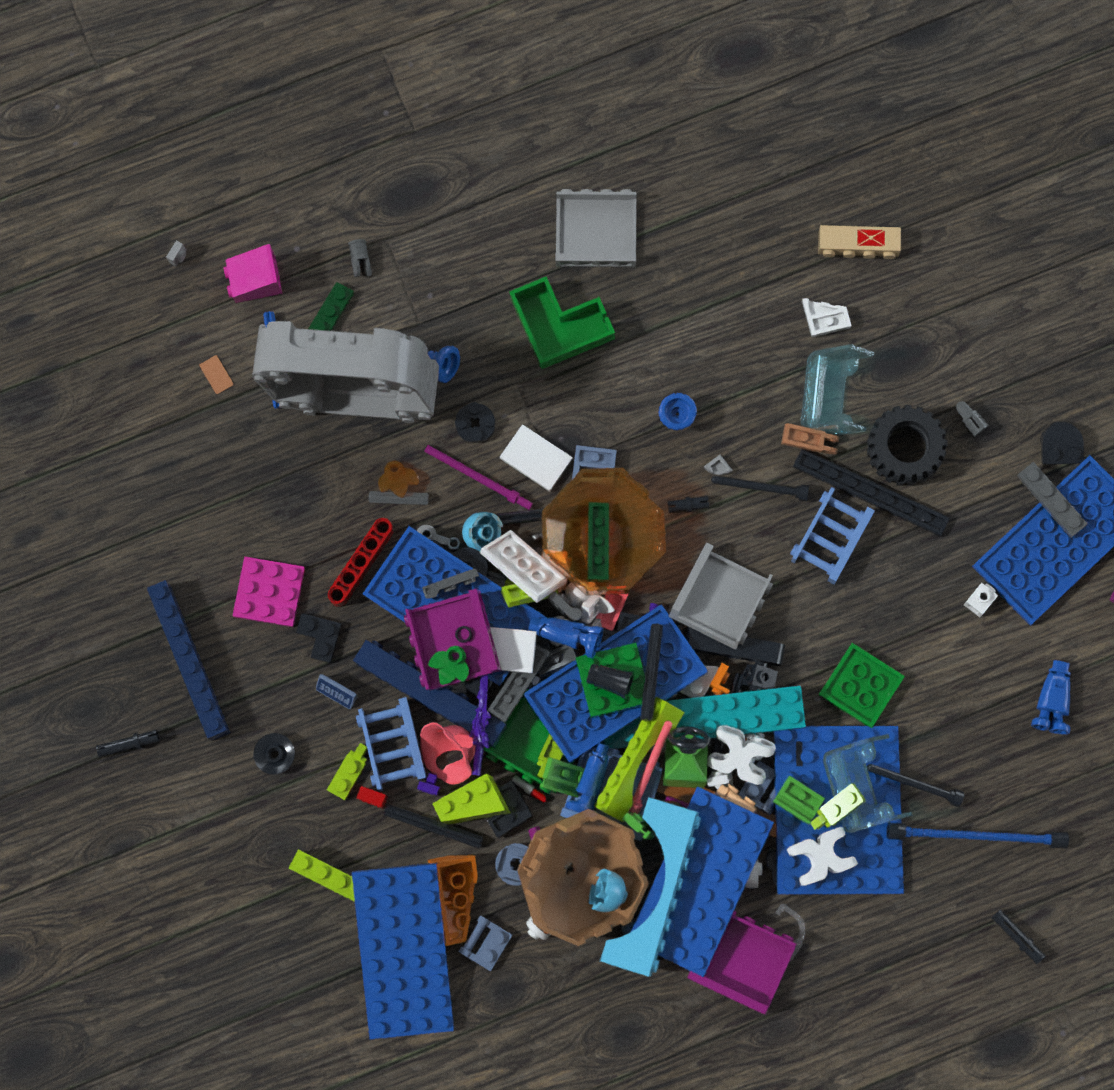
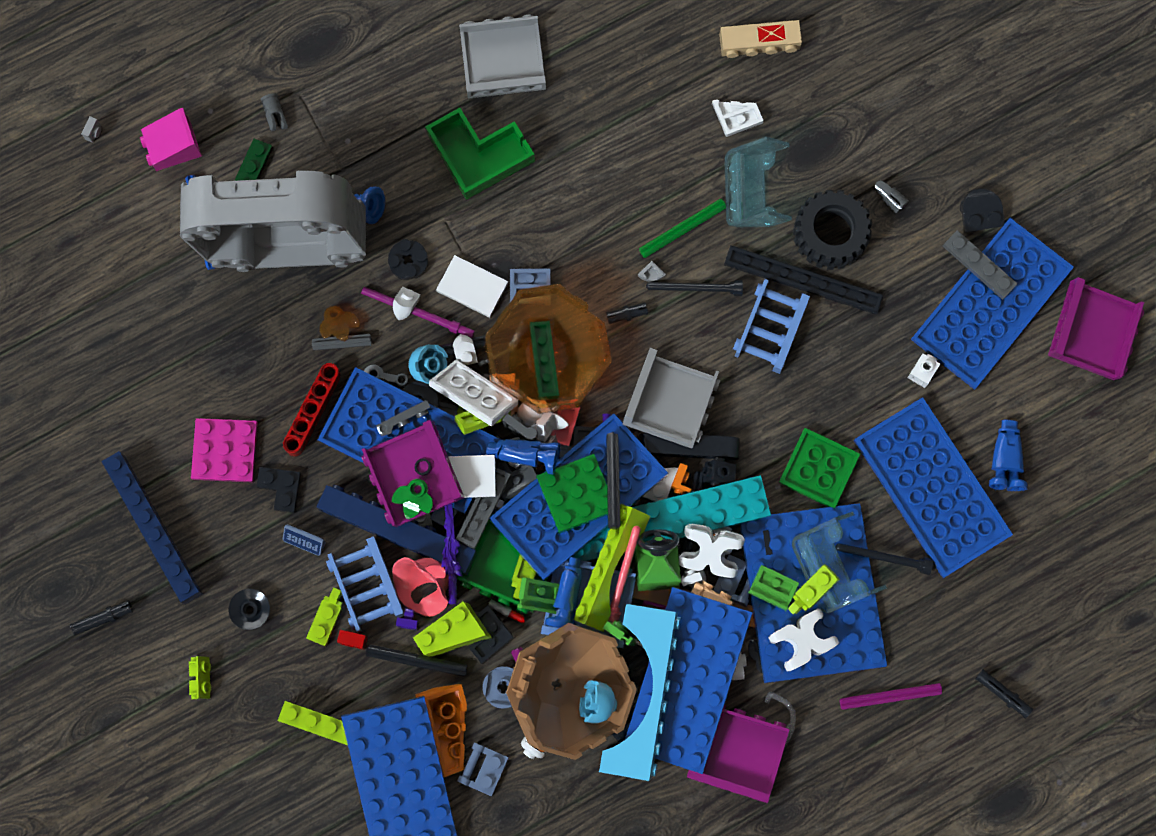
camera: 15 degrees left, 0 degrees up
nougat sticker [200,355,233,394] -> none
black plant [586,664,634,700] -> none
blue hair [658,393,697,431] -> none
nougat hinge [781,423,840,455] -> none
blue hose [886,822,1069,849] -> none
none -> lime hinge [189,656,211,699]
none -> white plate [393,287,420,320]
none -> white plate [453,334,478,365]
none -> green axle [639,199,726,258]
none -> magenta axle [839,683,942,710]
none -> blue plate [854,397,1013,578]

